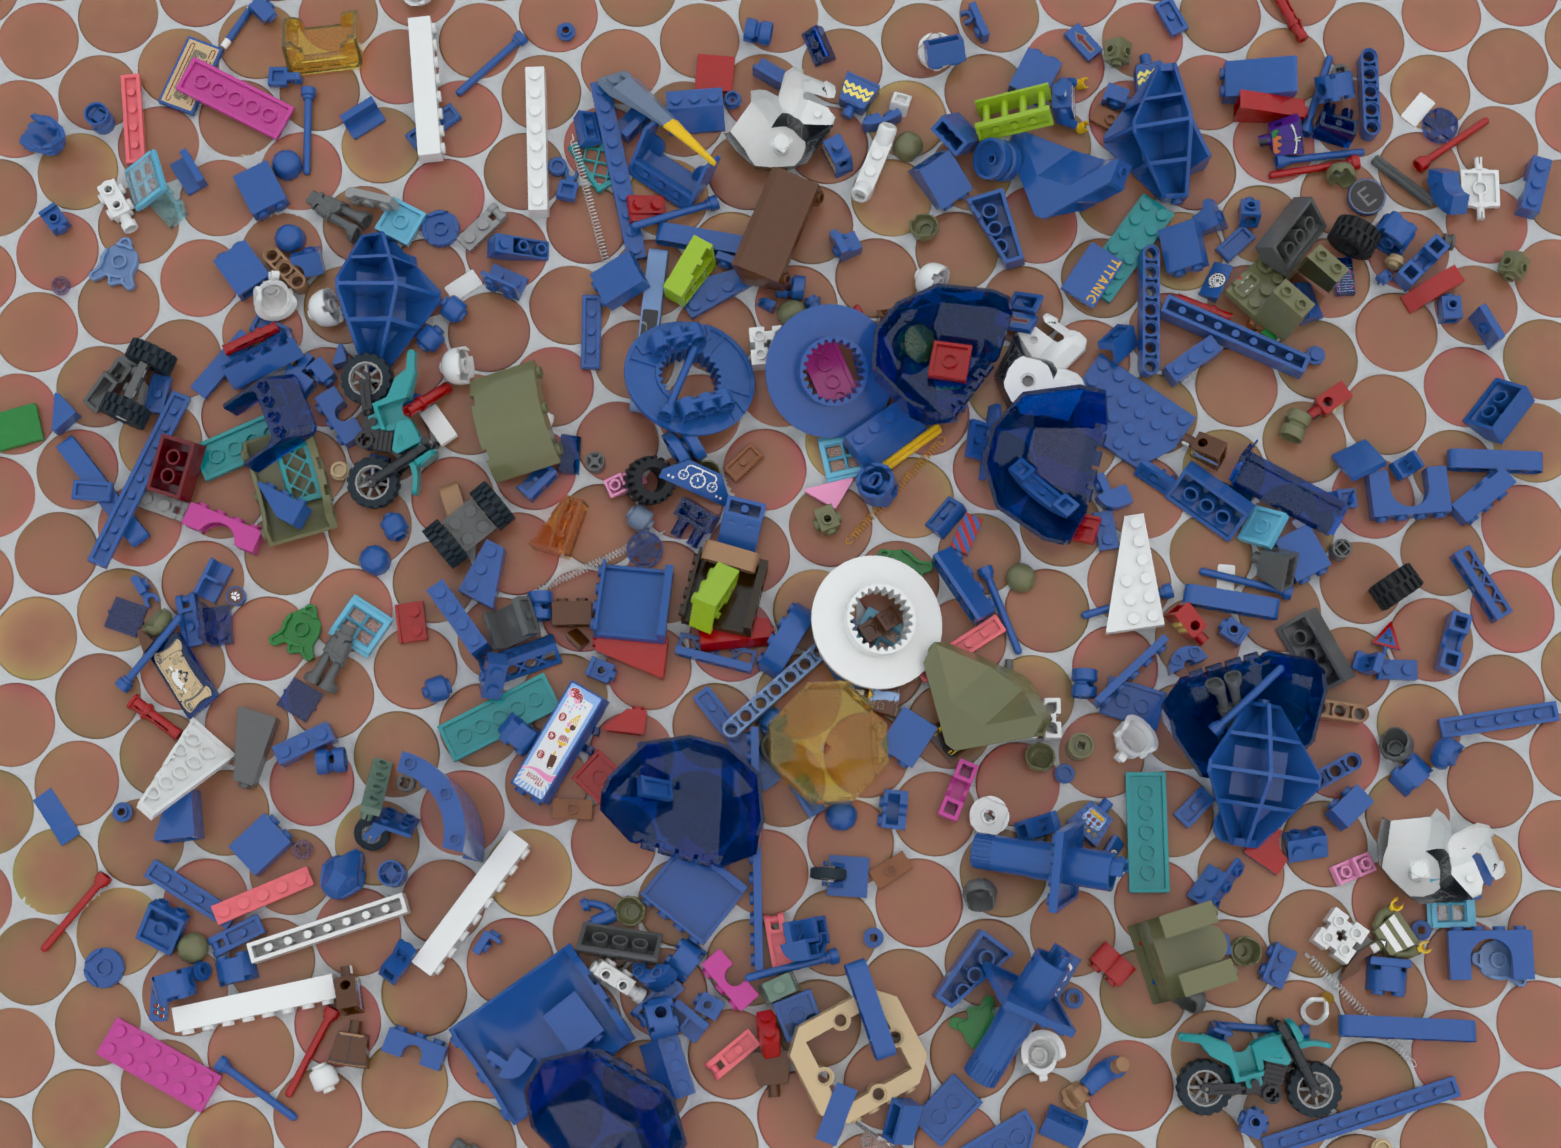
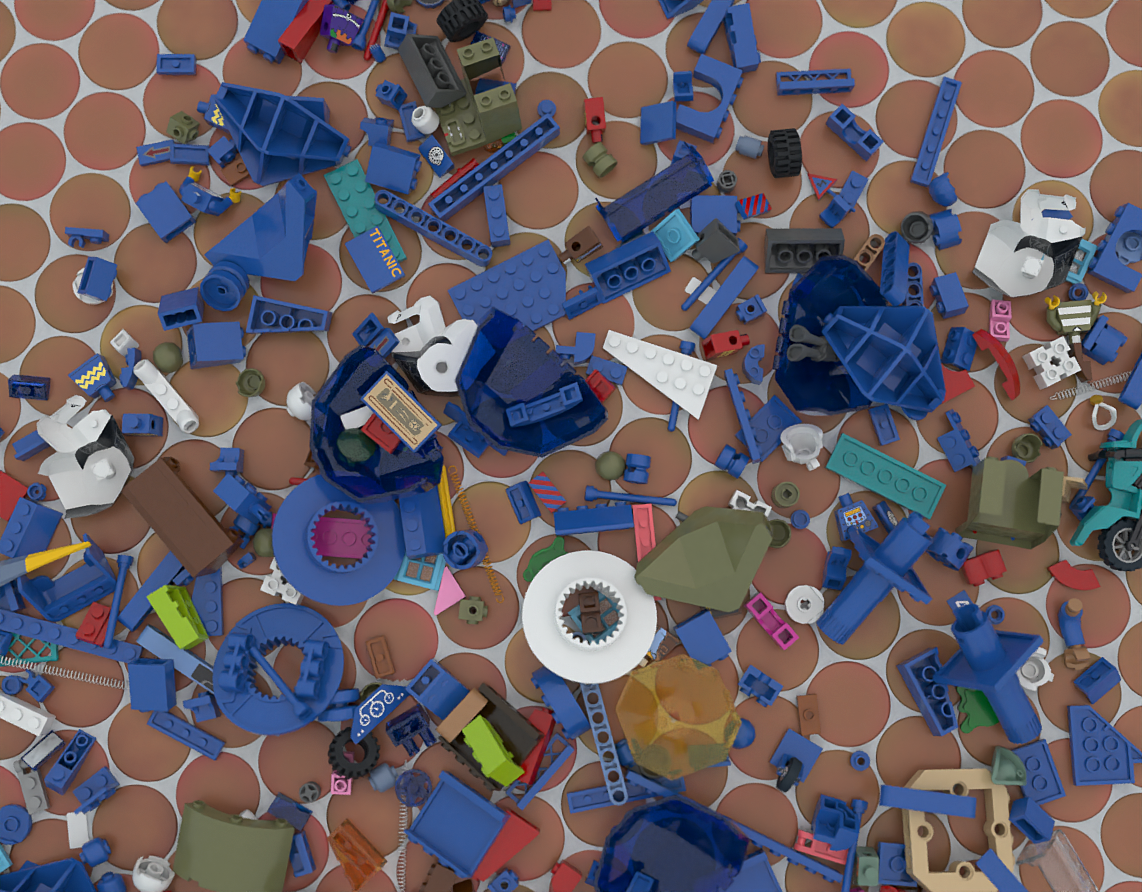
camera: 65 degrees left, 5 degrees up
dark grey hair [962,878,997,912] -> none
lime fence [975,82,1054,142] -> none
blue panel [1097,324,1138,363] -> none
blue piece [1208,665,1285,738] -> none
none -> flat silver slope [21,730,66,772]
none -> blue tile [170,143,209,166]
none -> blue brick [183,691,221,722]
none -> blue brick [213,473,272,525]
none -> white sticker [341,406,374,431]
none -> tile [360,371,442,453]
none -> blue piece [369,43,386,63]
none -> blue brick [384,12,417,50]
none -> white head [412,106,440,134]
none -> blue wheel [623,454,651,484]
none -> sand blue brick [735,136,764,159]
none -> blue tile [735,193,772,220]
none -> blue beam [880,231,910,306]
none -> blue brick [926,527,974,571]
none -> red slope [972,329,1020,401]
none -> sand green hat [990,746,1027,786]
none -> red tile [1047,560,1101,590]
none -> tan panel [1061,476,1088,503]

